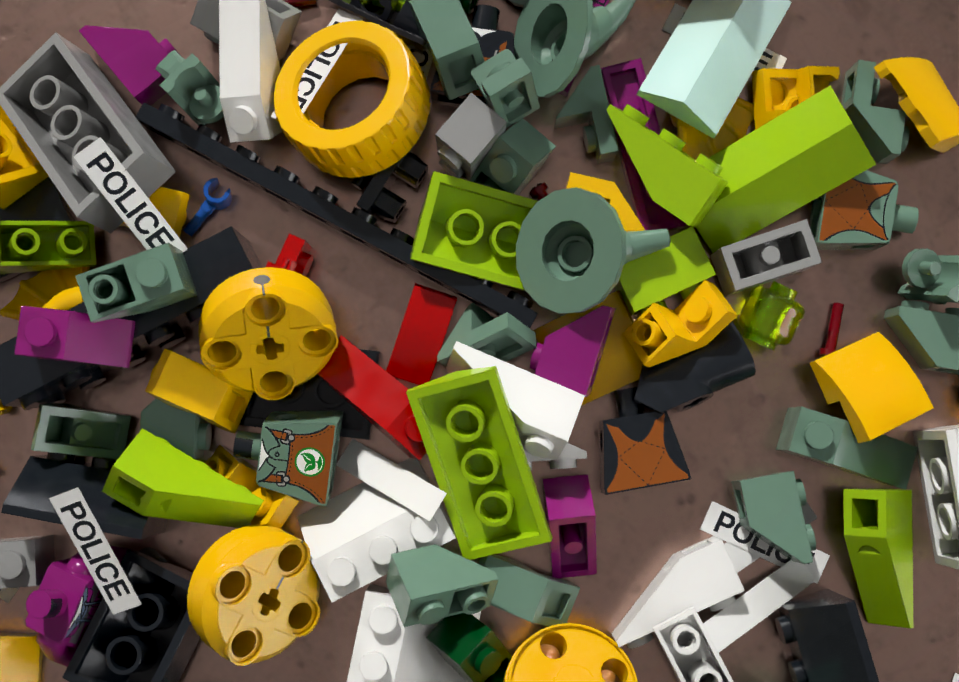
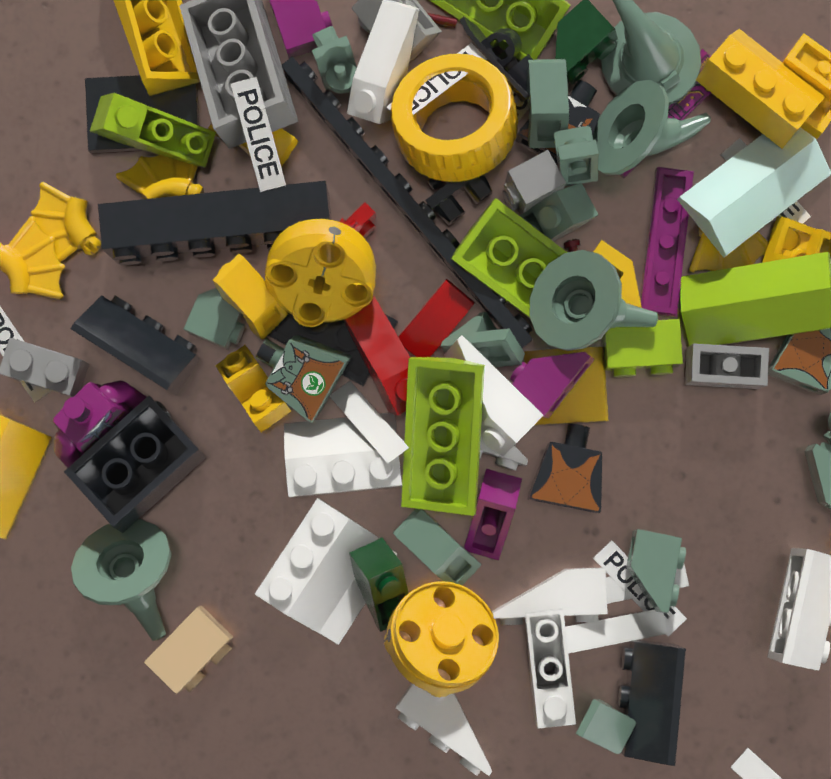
camera: 20 degrees right, 0 degrees up
magenta slope [15,306,135,368] -> none
sand green slope [31,403,131,459] -> none
white sticker [49,487,142,615] -> none
sand green slope [75,243,197,323] -> none
lime slope [102,428,264,528] -> none
blue hand [183,178,232,237] -> none
yellow piece [187,525,320,666] -> none
sand green slope [386,544,499,627] -> none
sand green slope [554,65,619,164] -> none
lime slope [606,104,729,227] -> none
yellow slope [623,280,738,367] -> none
black panel [634,321,756,414] -> none
clear neon green head [738,281,806,350] -> none
sand green slope [776,406,918,490] -> none
yellow slope [810,332,934,443] -> none
dark red piece [819,303,844,357] -> none
lime slope [843,488,914,629] -> none

